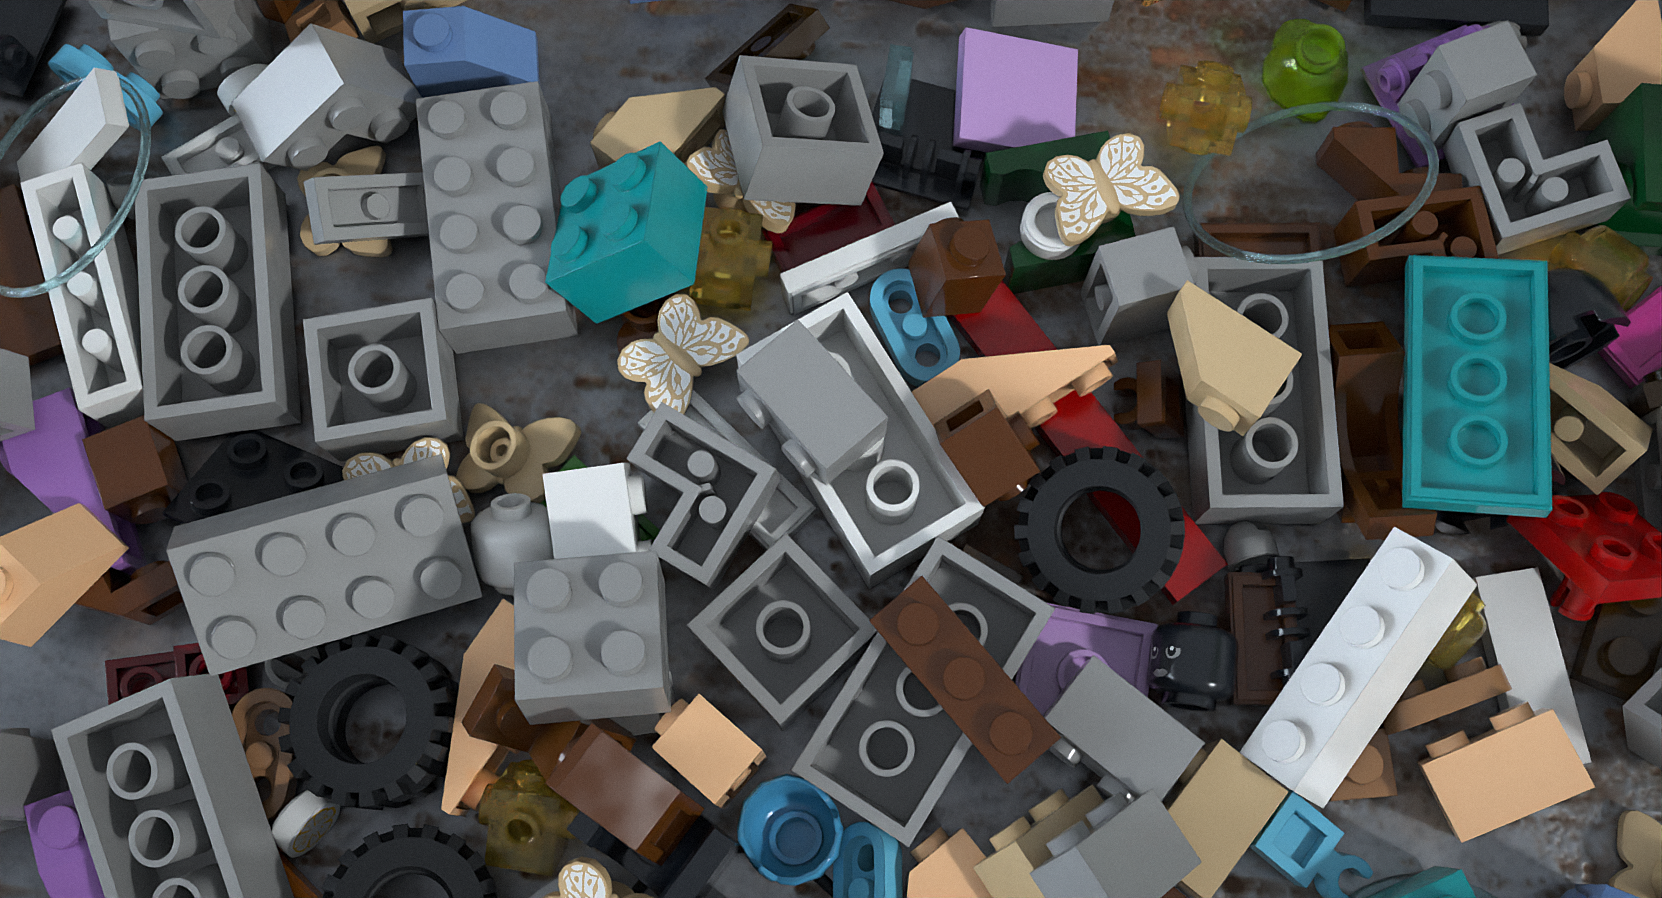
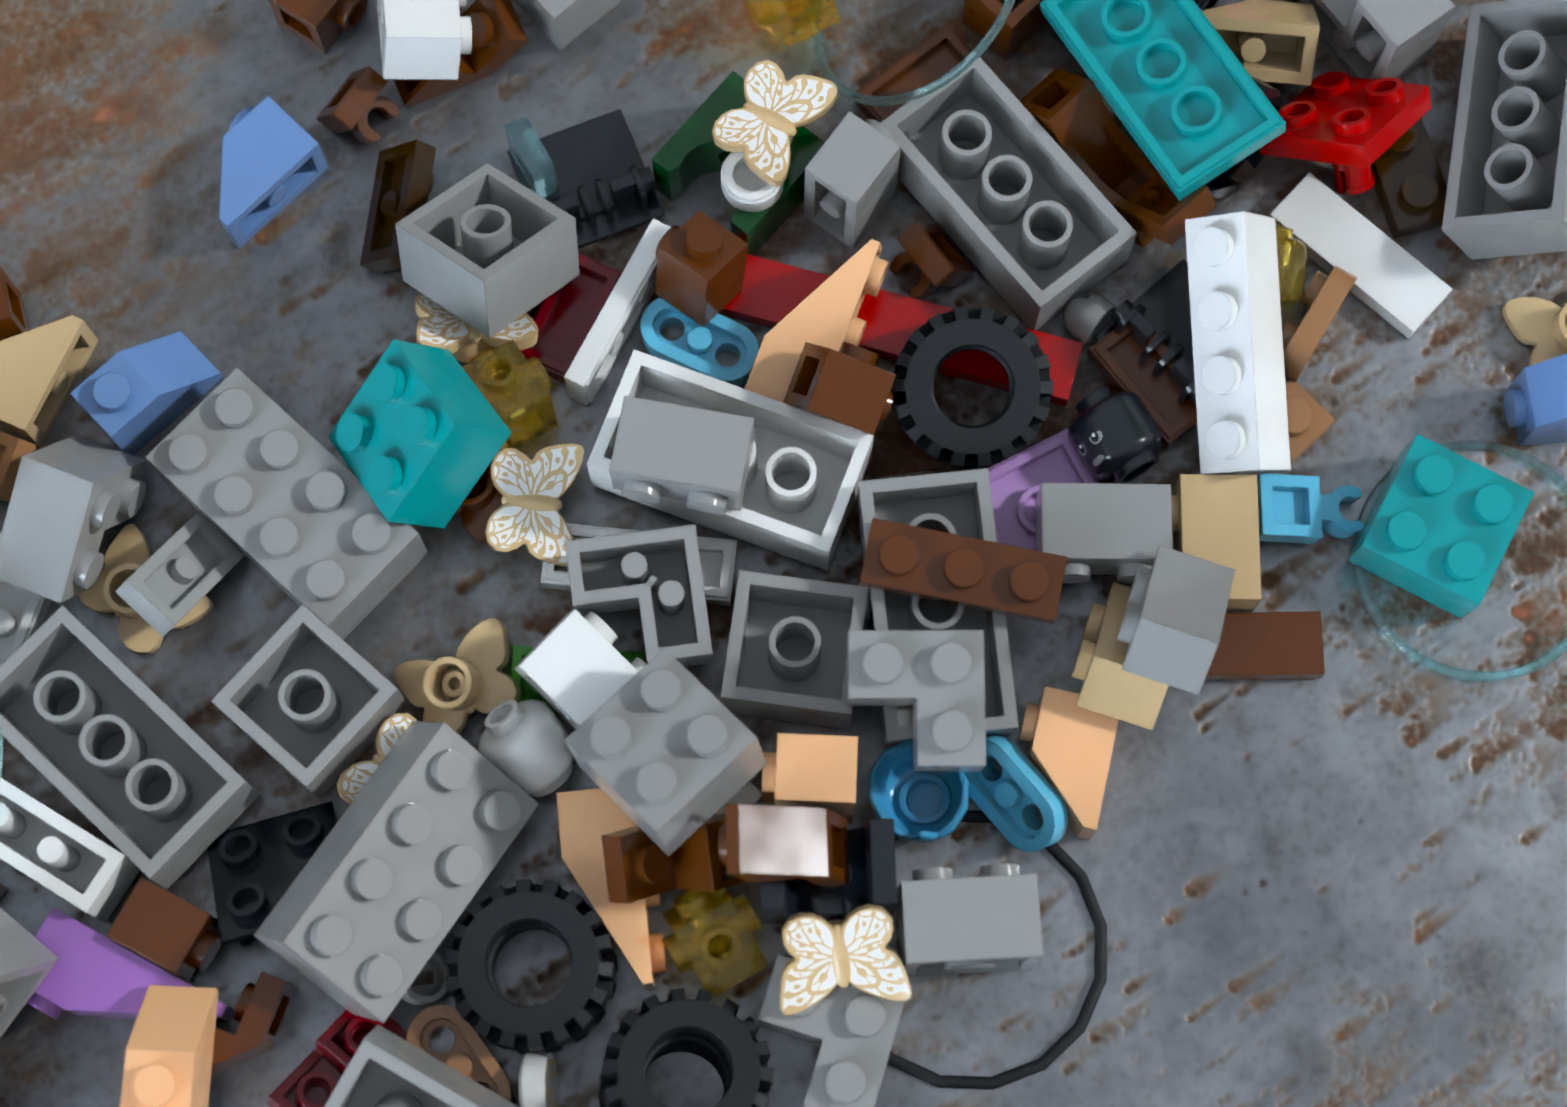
camera: 40 degrees left, 0 degrees up
tan slope [590,87,726,169] -> none
lavender tile [953,27,1078,152] -> none
tan slope [1167,280,1302,436] -> none
light nougat brick [1416,701,1595,843] -> none
none -> light grey brick [846,630,986,772]

